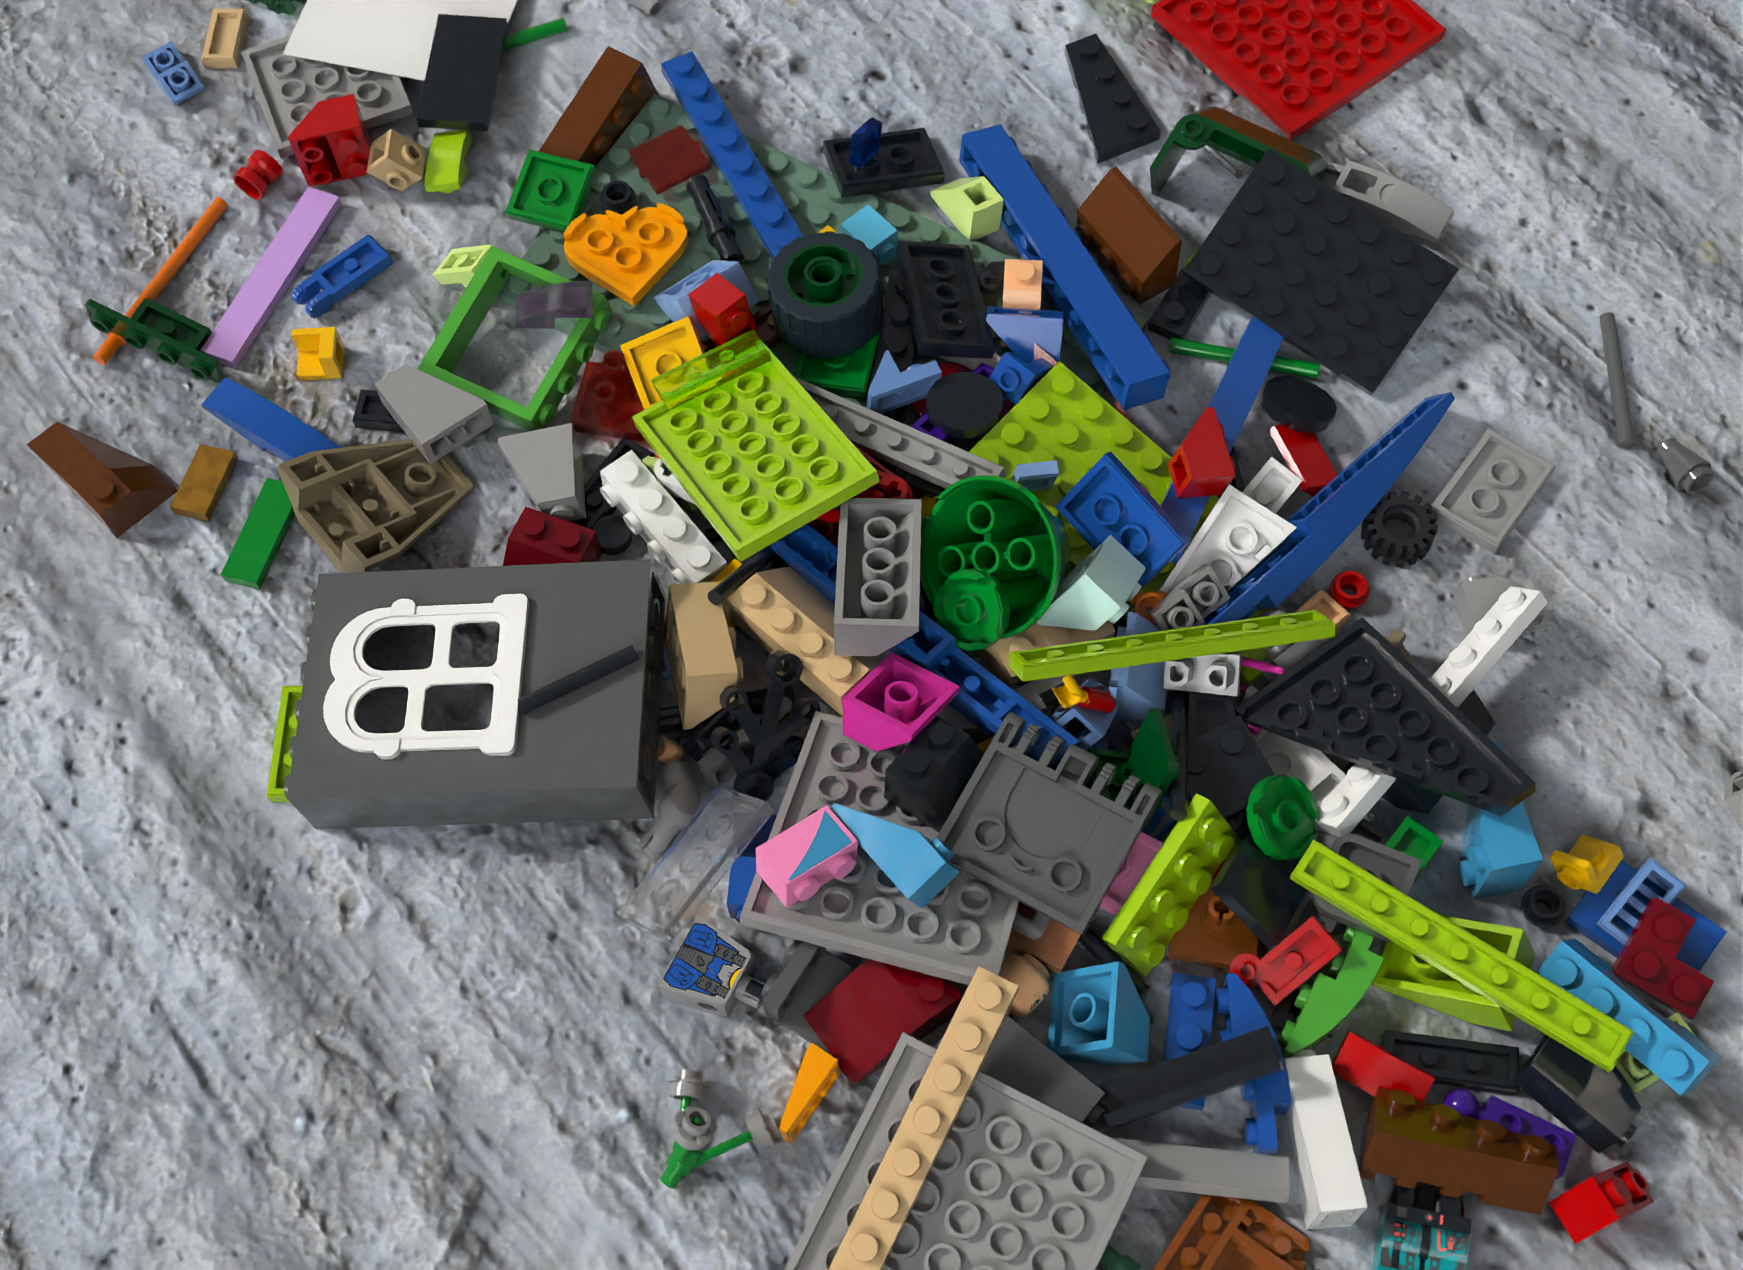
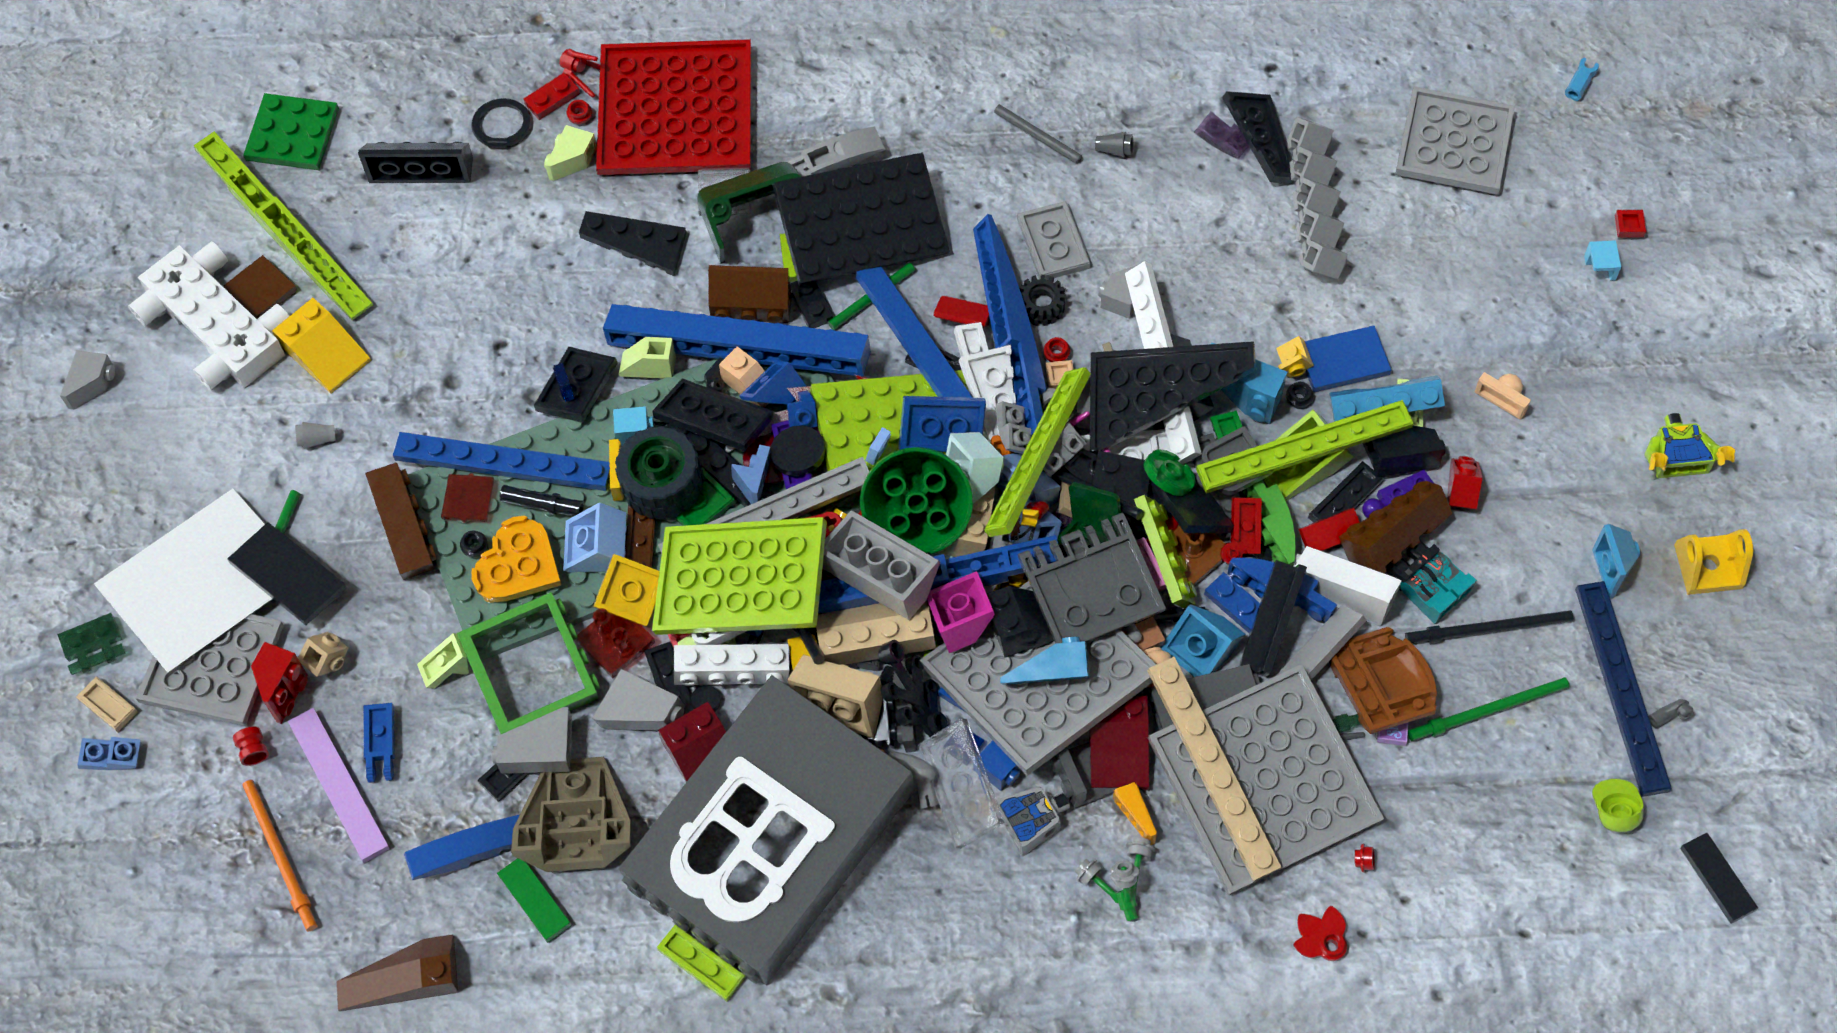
camera: 55 degrees left, 0 degrees up
dark green bracket [85,297,225,384] -> none
pearl gold tile [170,444,239,522] -> none
yellow panel [291,327,345,380] -> none
lime slope [425,130,472,193] -> none
green tile [505,149,597,232] -> none
clear purple slope [516,281,593,329] -> none
black bar [517,645,640,715] -> none
clear neon green tile [651,329,772,411] -> none
red slope [688,273,762,363] -> none
bright pink brick [756,805,858,908] -> none
green tile [933,568,1010,651] -> none
red slope [1167,407,1236,499] -> none
black tile [1260,376,1337,433] -> none
medium blue slope [1595,858,1687,946] -> none
dark red plate [1612,897,1714,1019] -> none

